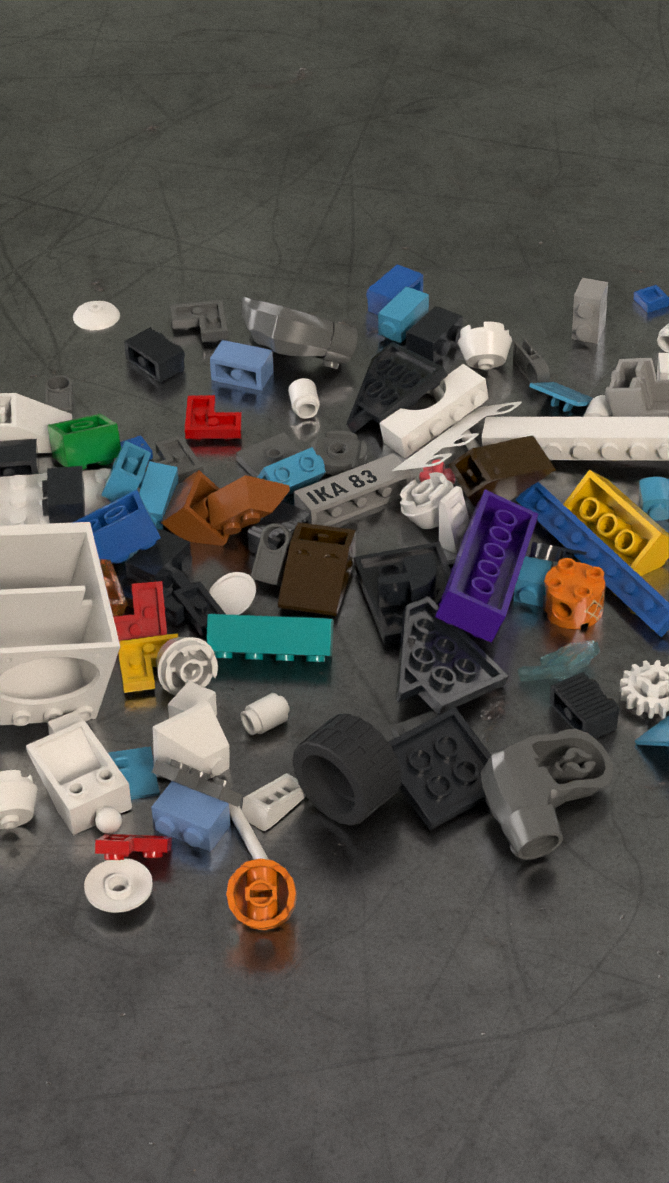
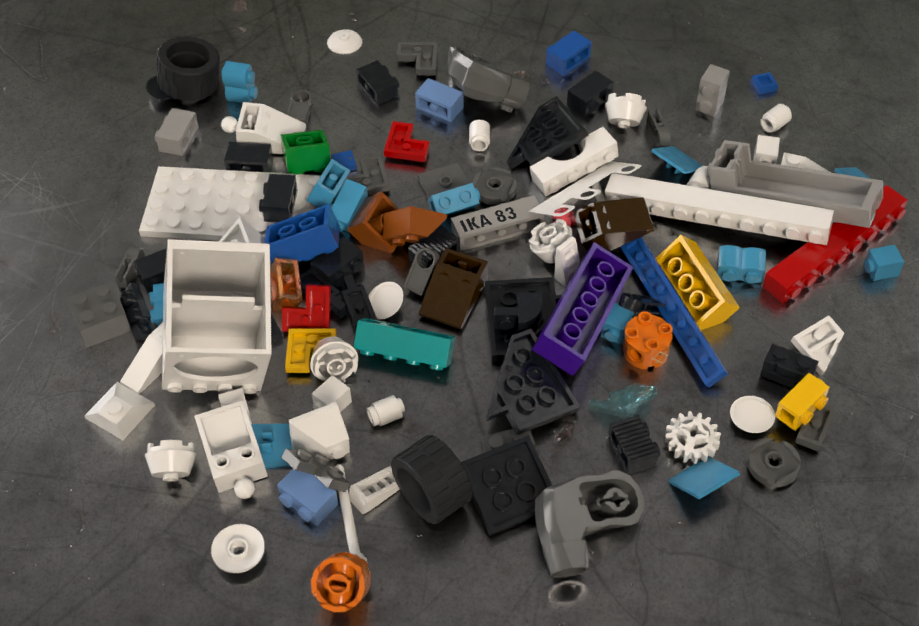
camera: 10 degrees right, 10 degrees up
red plate [95,834,172,860] -> none
dark azure brick [378,286,429,343] -> none

